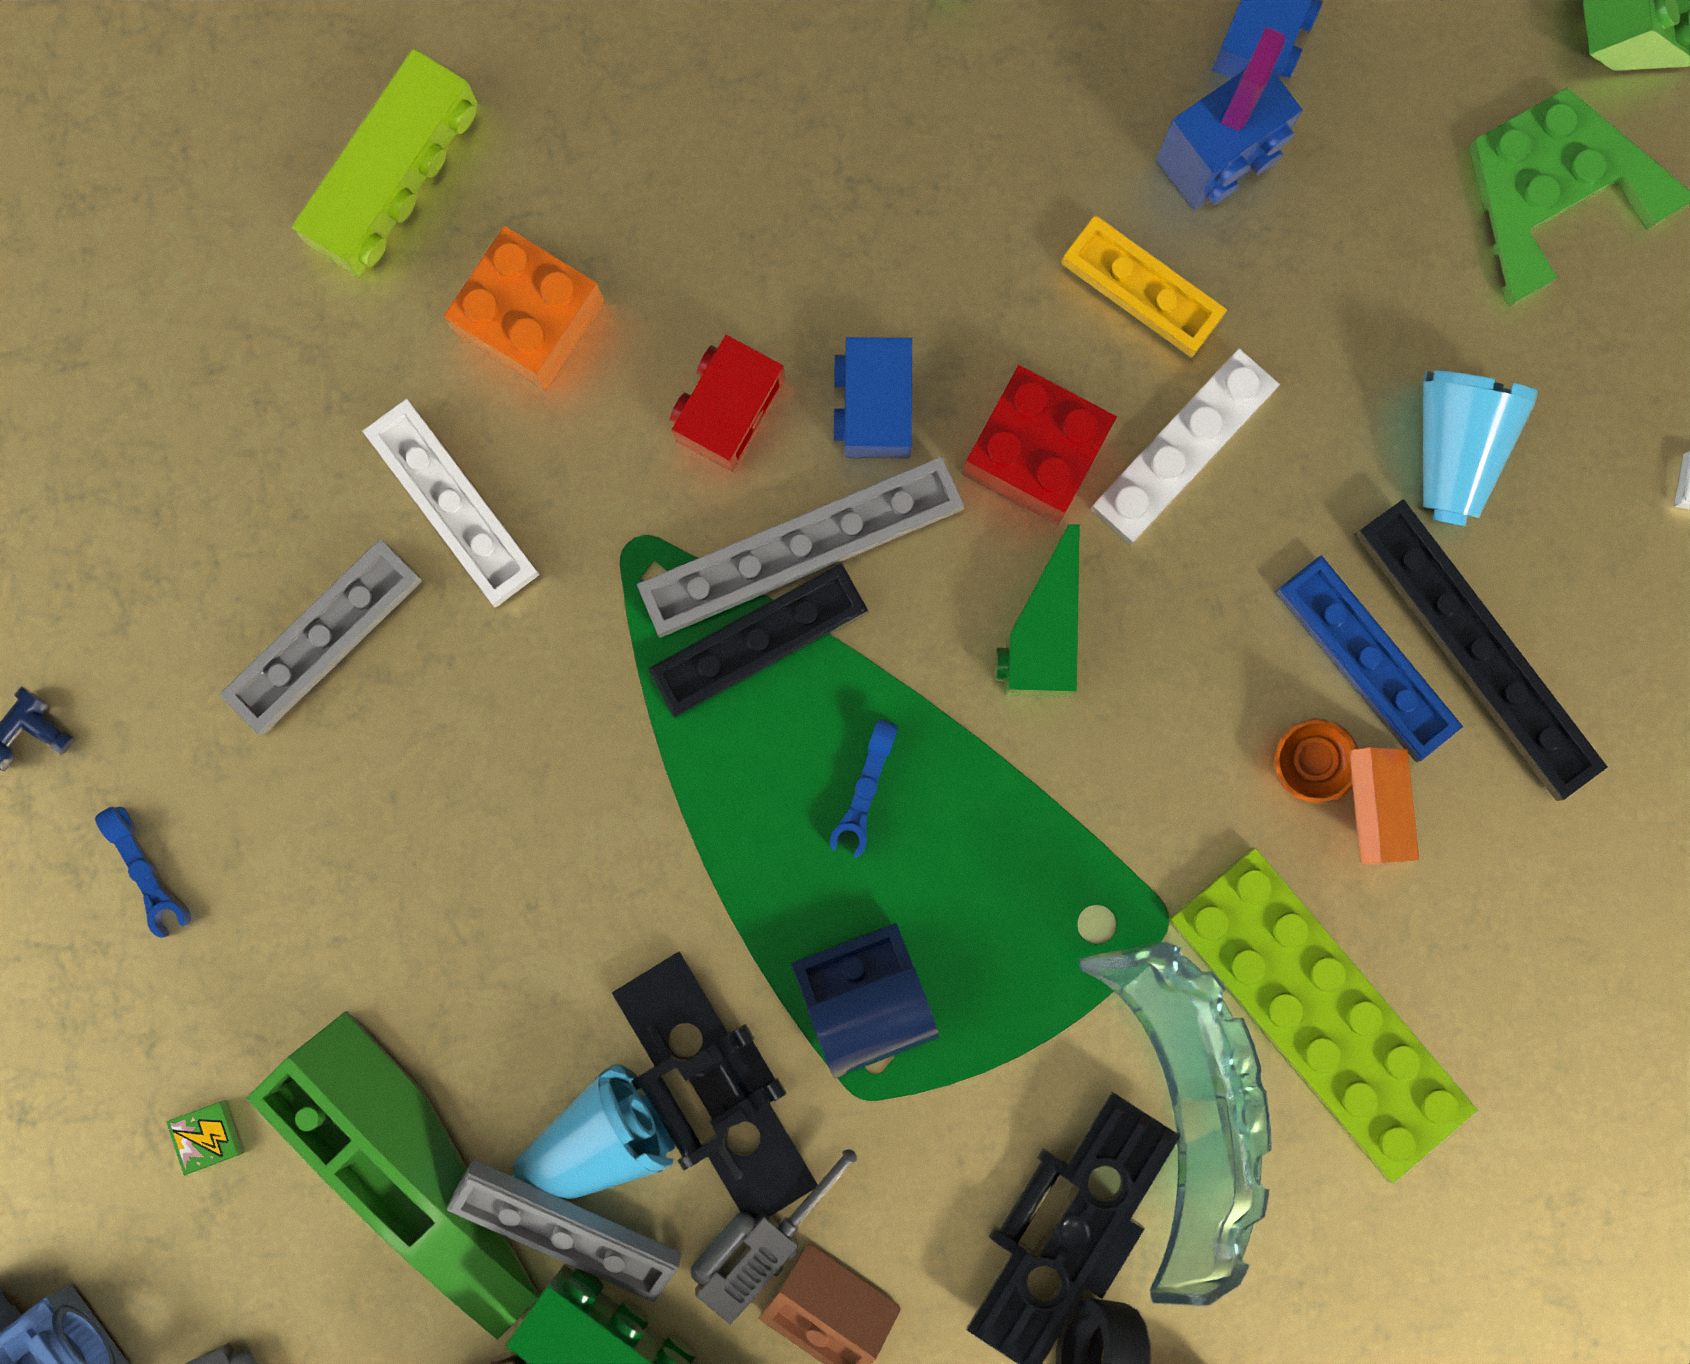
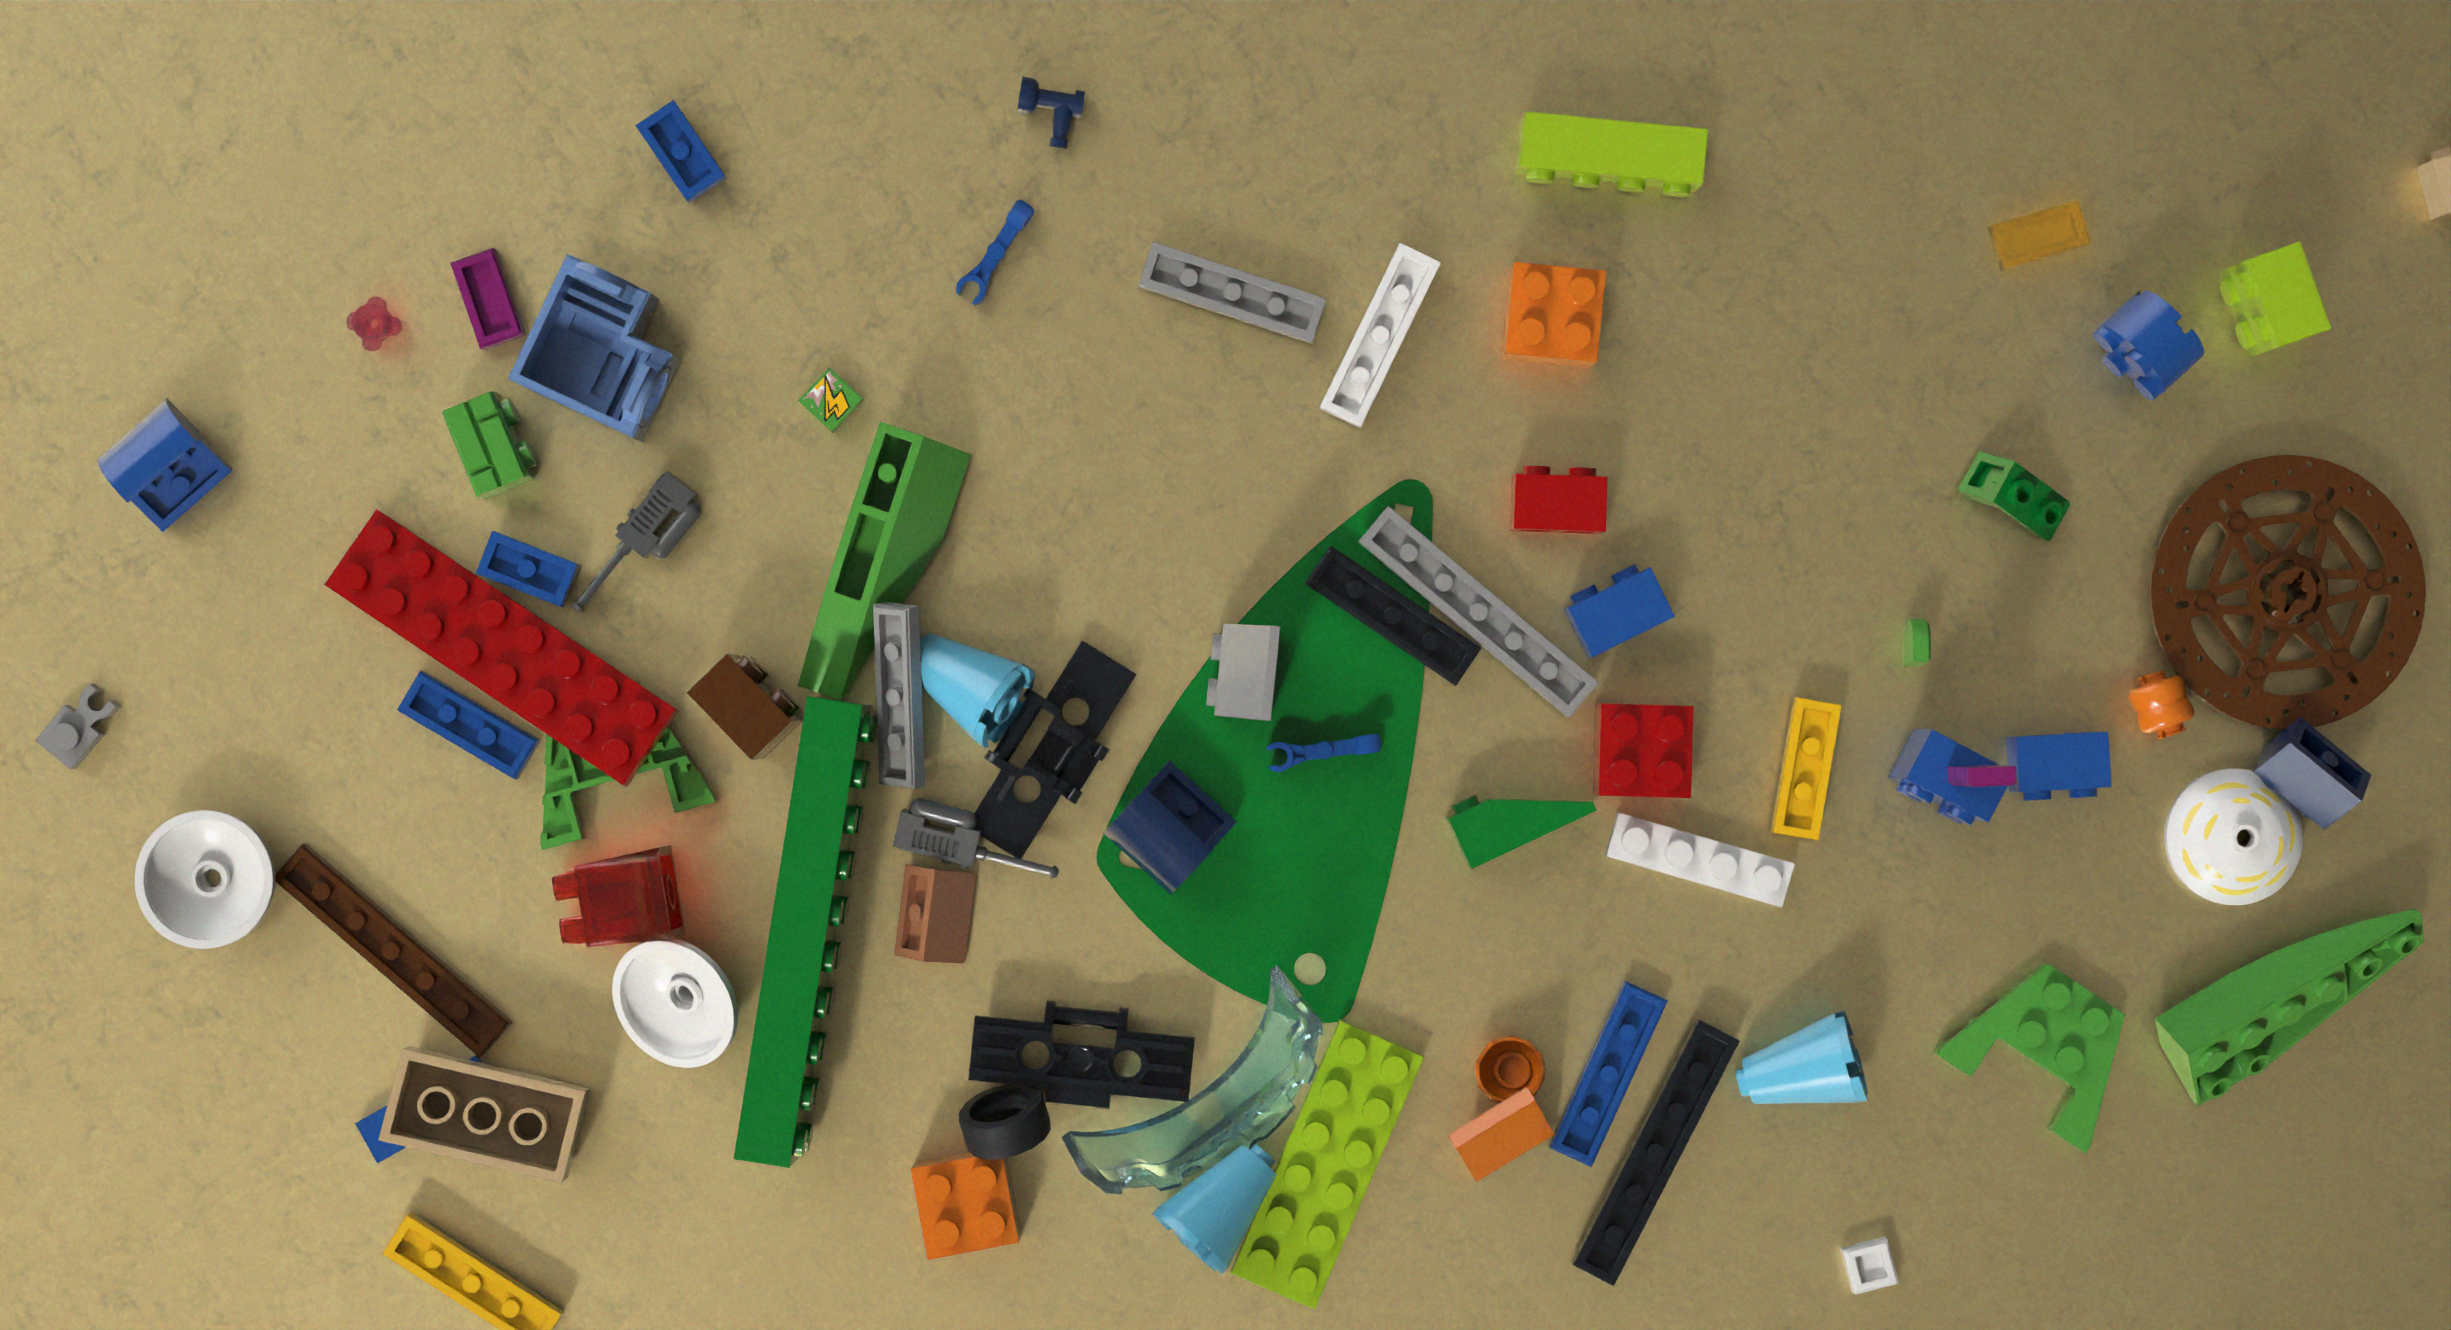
camera: 55 degrees right, 5 degrees up
none -> medium azure cone [1152,1144,1276,1275]
none -> light grey slope [1206,624,1280,721]
none -> bright green tile [1904,619,1931,667]

